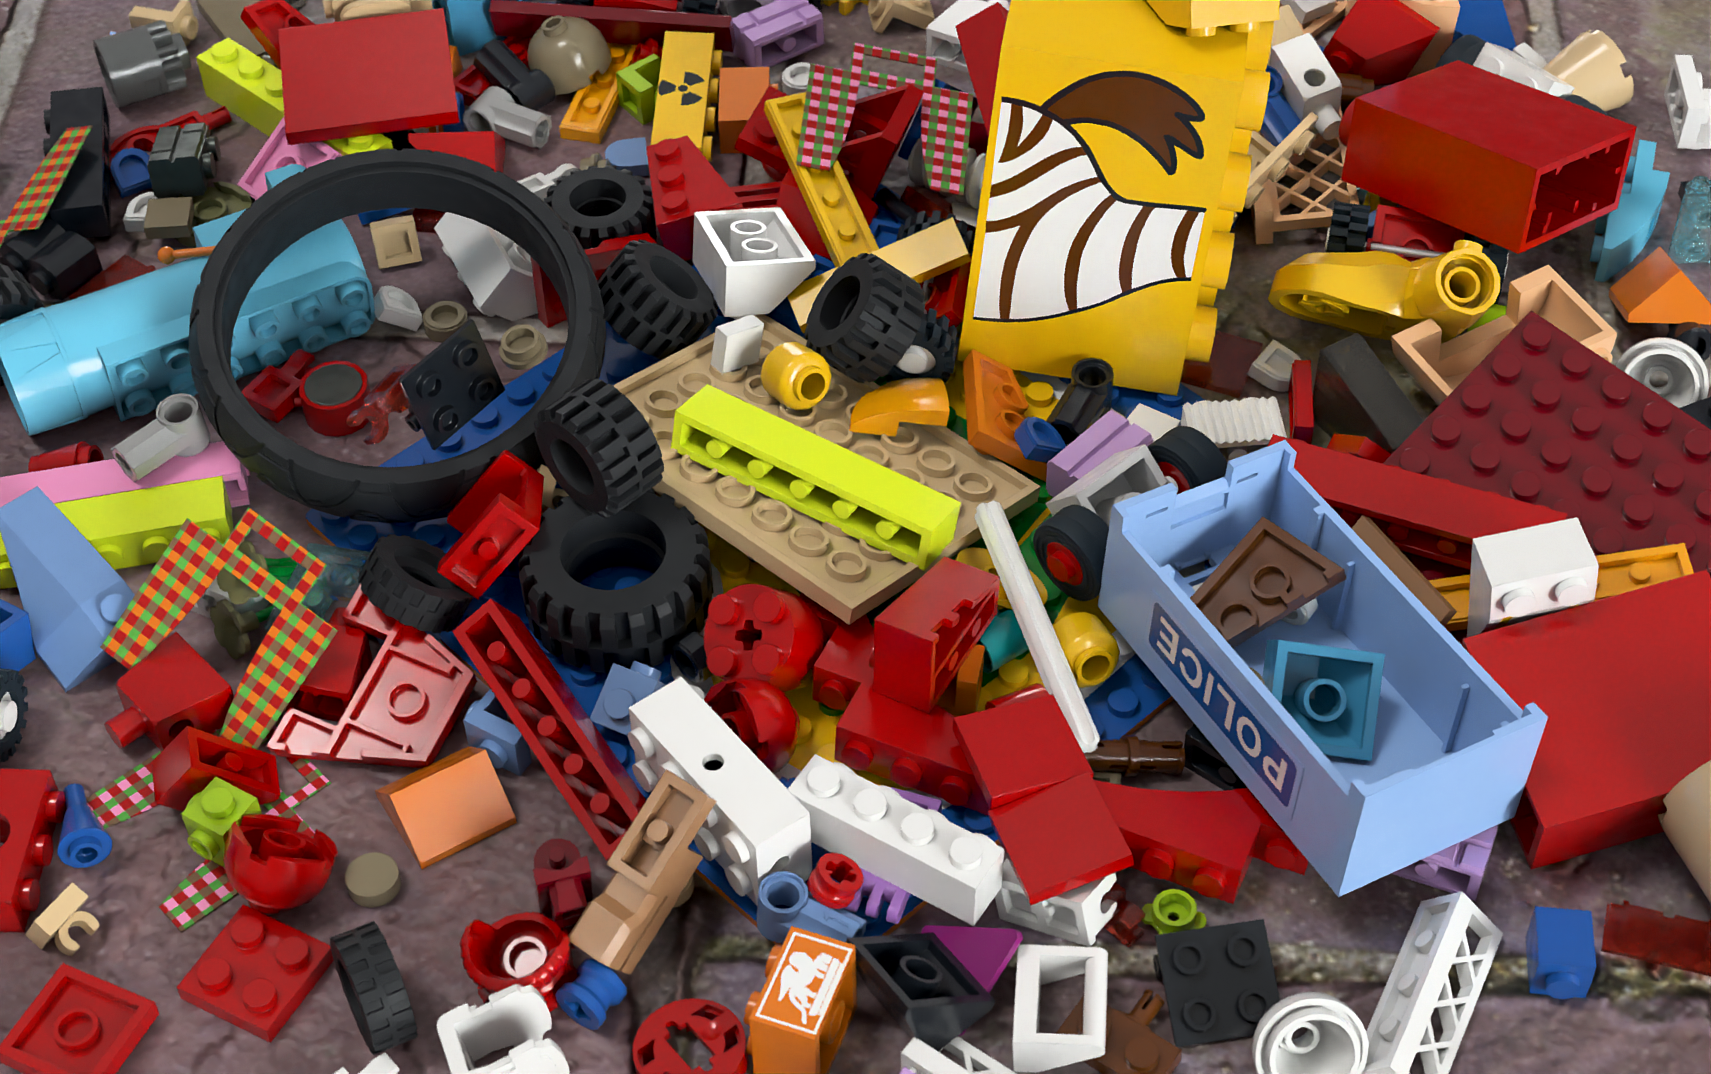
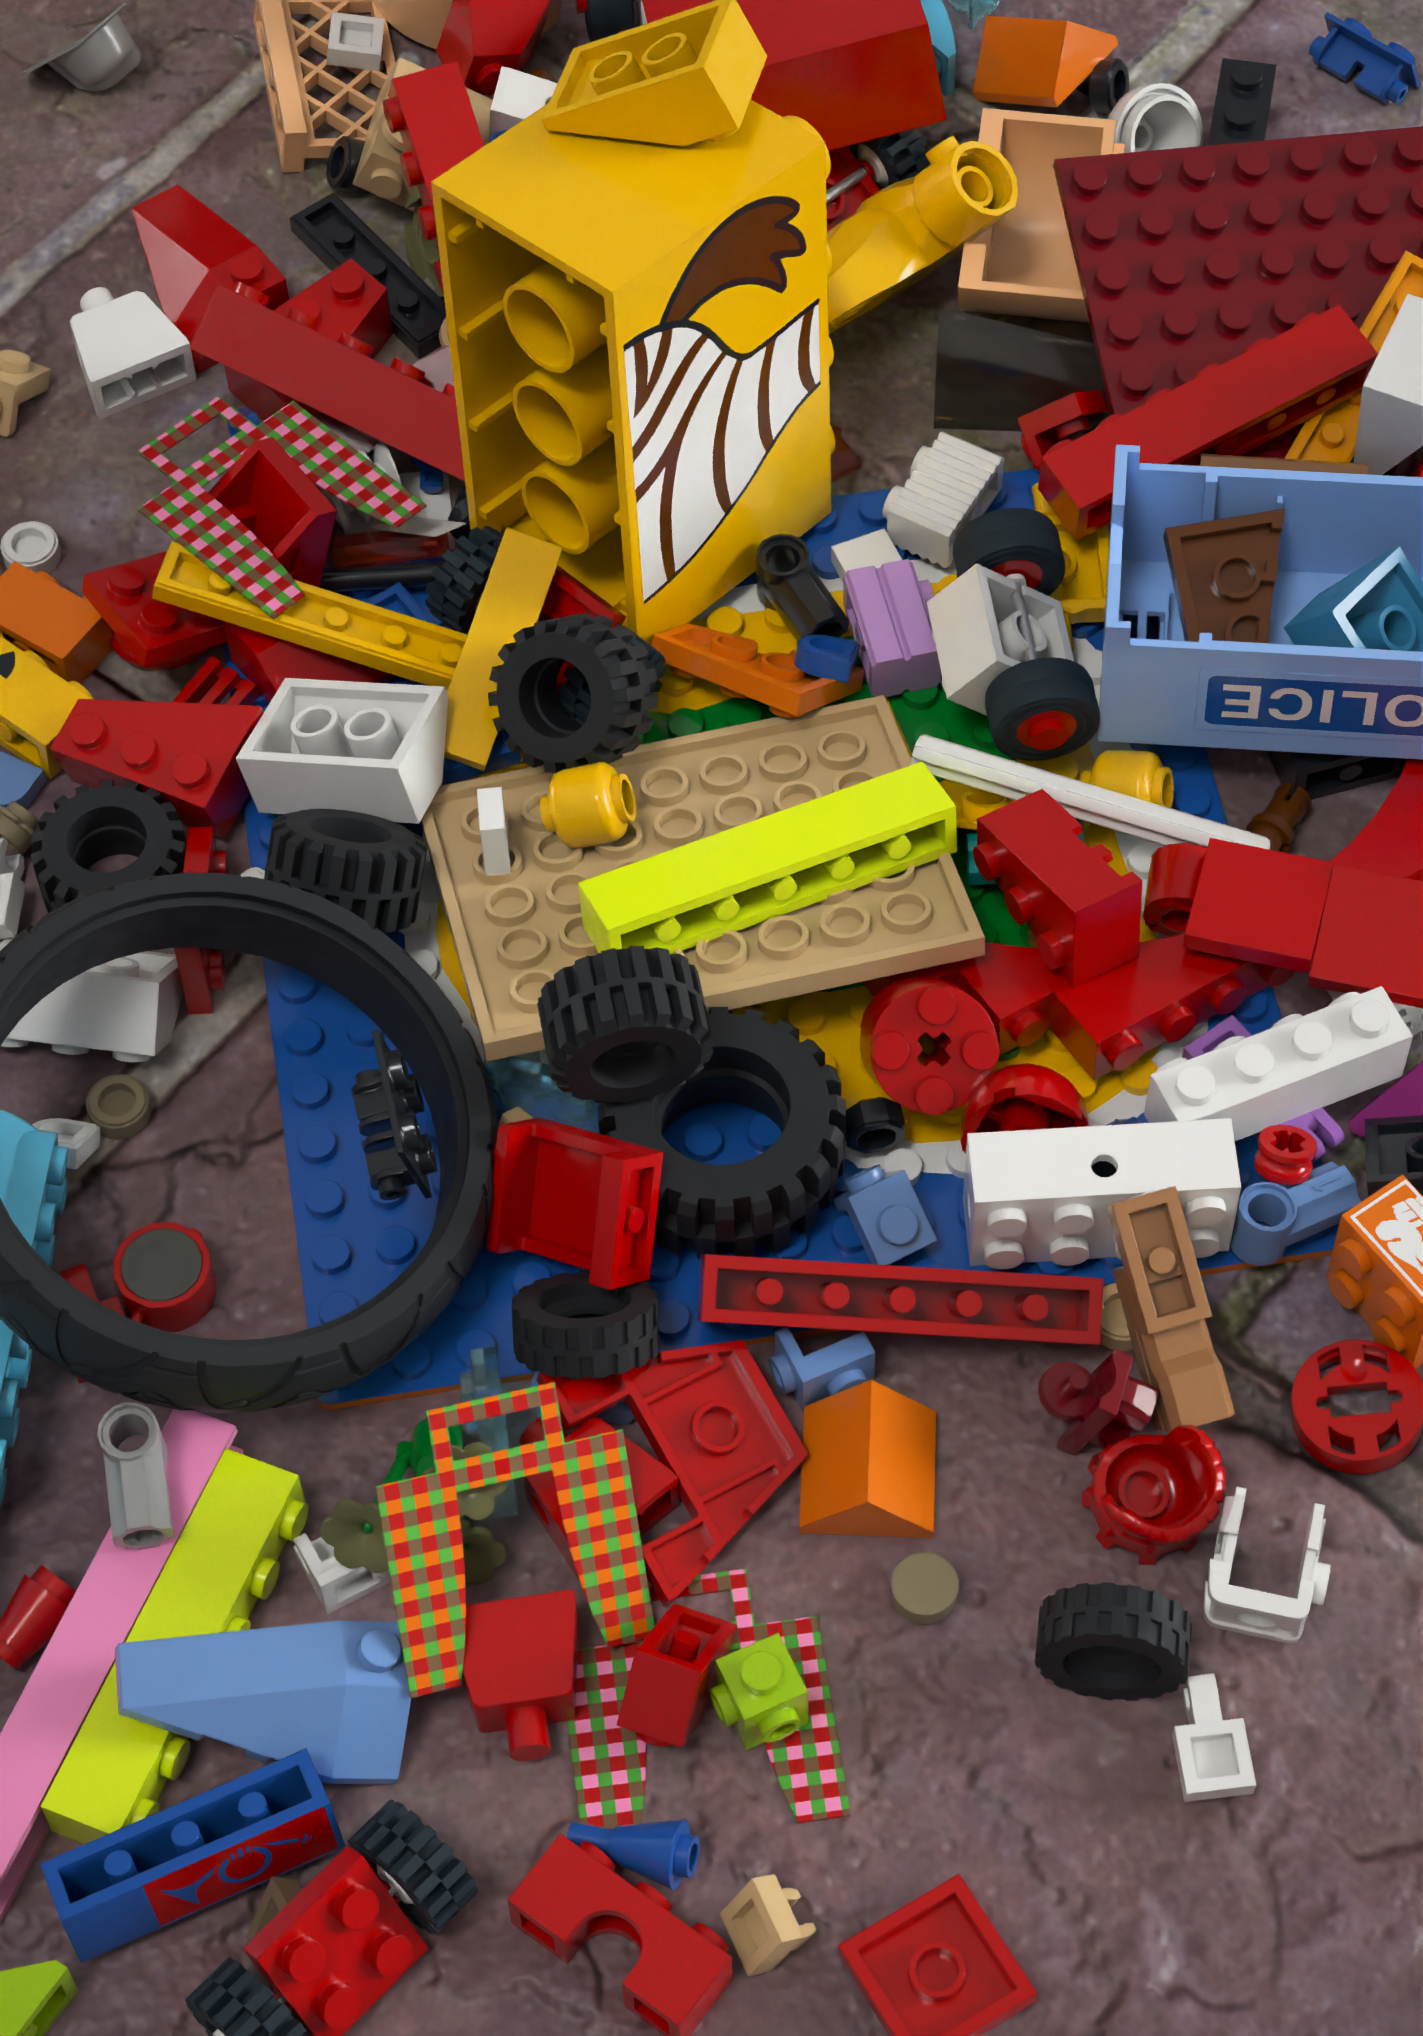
camera: 55 degrees left, 10 degrees up
red plate [176,904,334,1043] -> none
red cylinder [223,814,338,914] -> none
clear red plate [346,363,416,445] -> none
dark tan plate [499,324,548,370] -> none
blue wheel [555,958,627,1030] -> none
light orange brick [849,378,950,437] -> none
white tile [1247,339,1301,392] -> none
red tile [1288,360,1314,444] -> none

